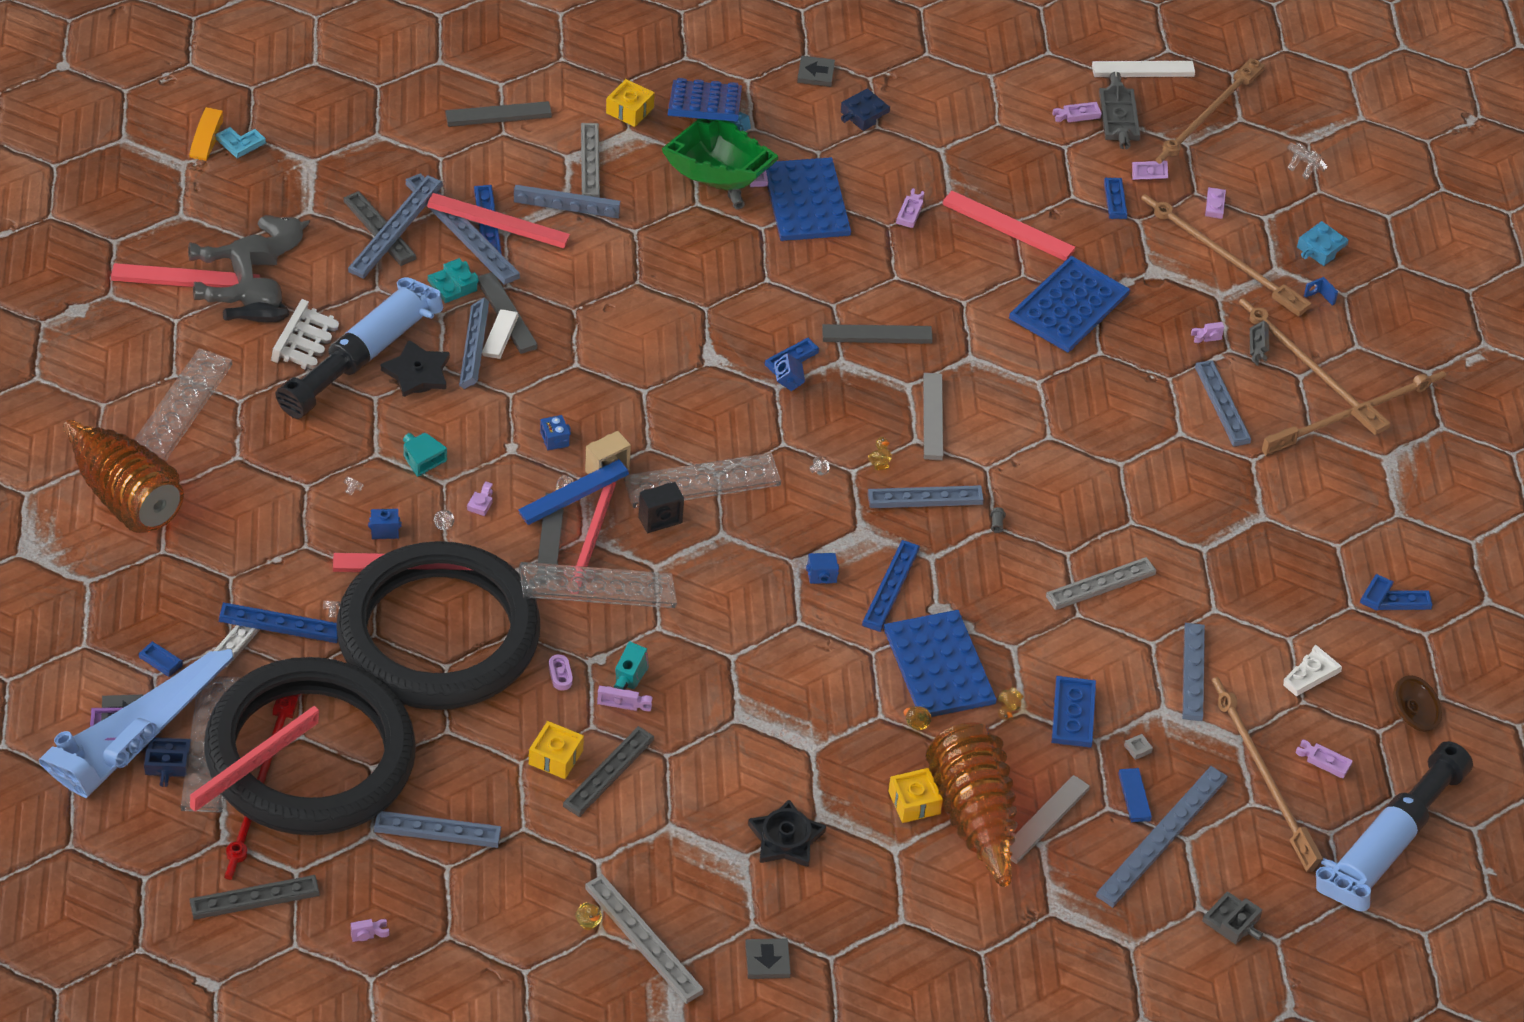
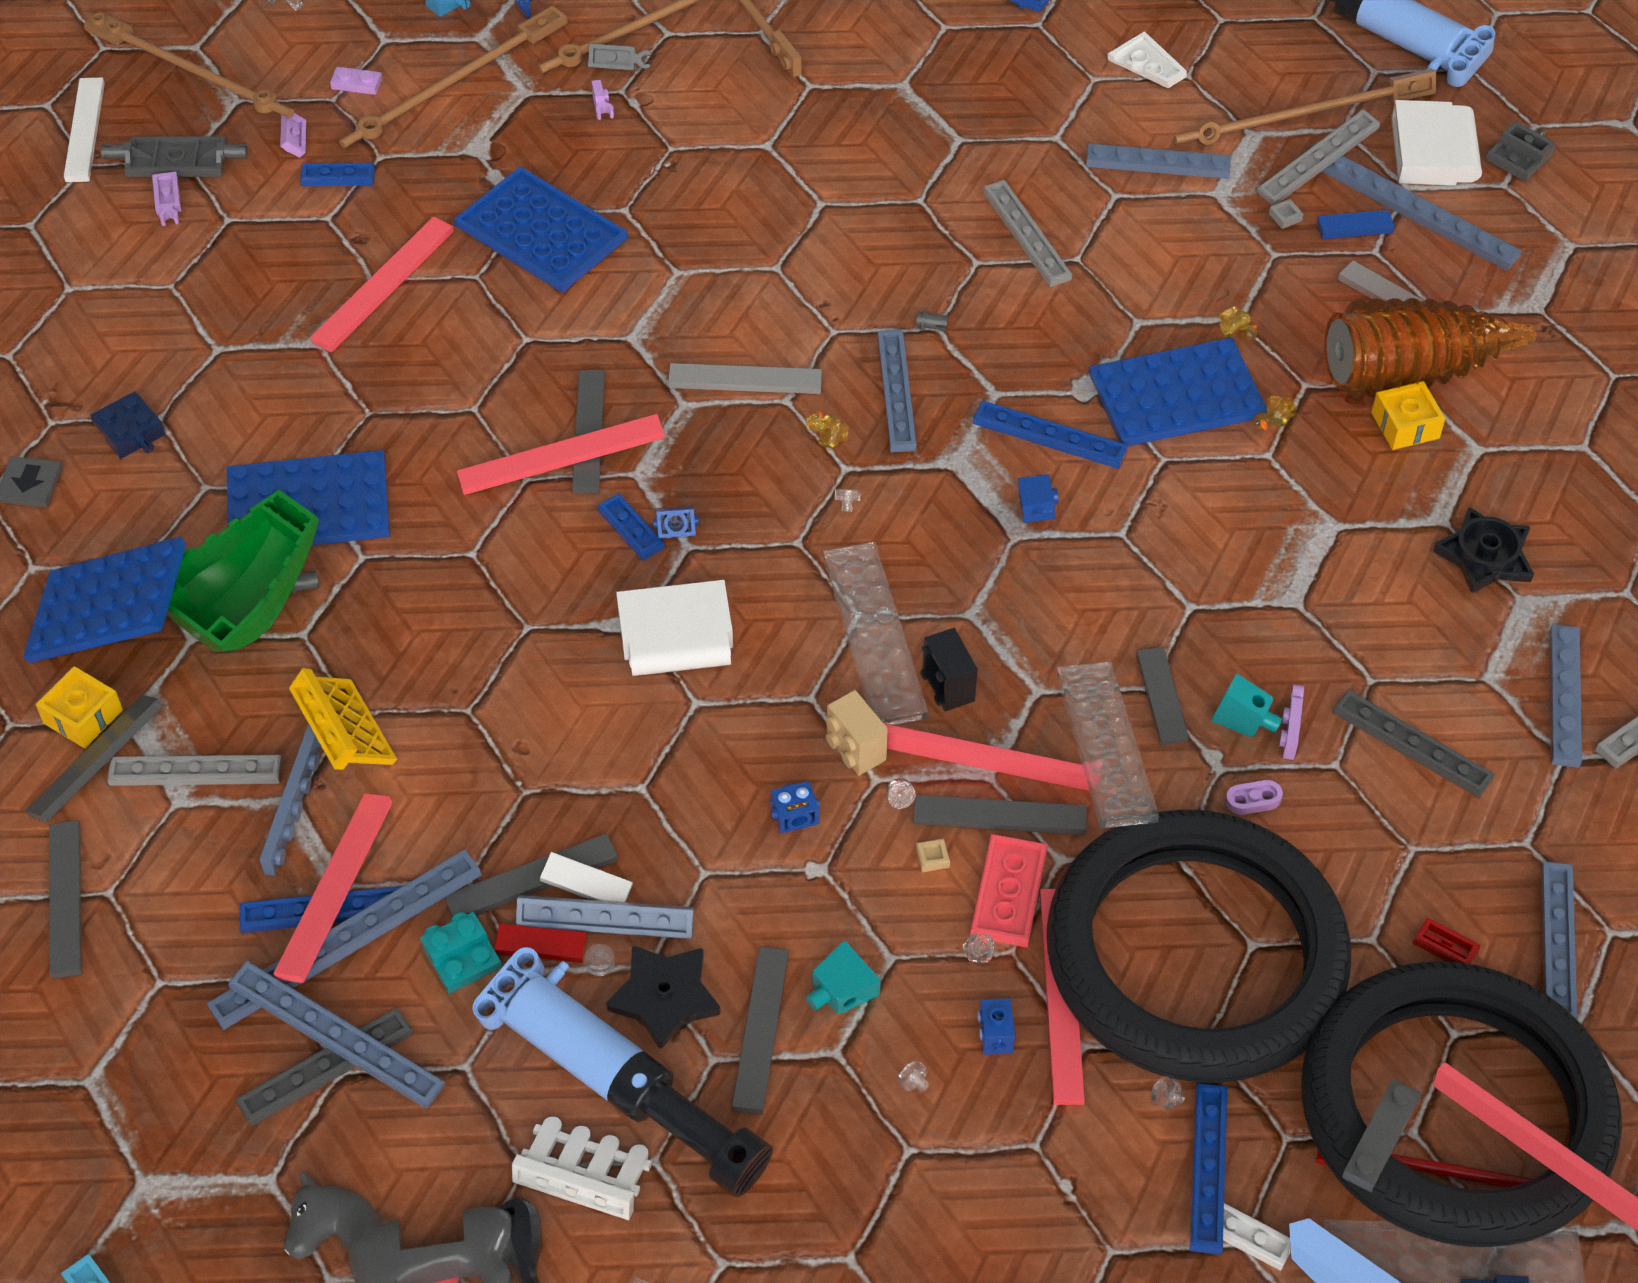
camera: 85 degrees left, 5 degrees up
lavender plate [467,482,493,516] -> none
blue tile [518,459,629,525] -> none
yellow container [529,721,584,779] -> none
lavender plate [896,188,924,228] -> none
blue plate [1051,676,1096,748] -> none
sand blue tile [1195,360,1251,447] -> none
lavender plate [1296,740,1353,779] -> none
none -> dark grey tile [25,695,163,823]
none -> yellow fence [289,668,397,770]
none -> coral tile [457,414,665,495]
none -> red tile [494,923,587,963]
none -> clear tile [585,944,615,976]
none -> white piece [616,580,733,676]
none -> dark grey tile [732,947,789,1115]
none -> tan tile [915,838,950,872]
none -> coral tile [970,834,1048,948]
none -> dark grey tile [1136,647,1189,746]
none -> light grey tile [1257,109,1380,206]
none -> dark grey plate [1342,1079,1422,1192]
none -> white piece [1391,100,1482,185]
none -> red tile [1413,917,1481,964]
none -> sand blue plate [1550,624,1582,768]

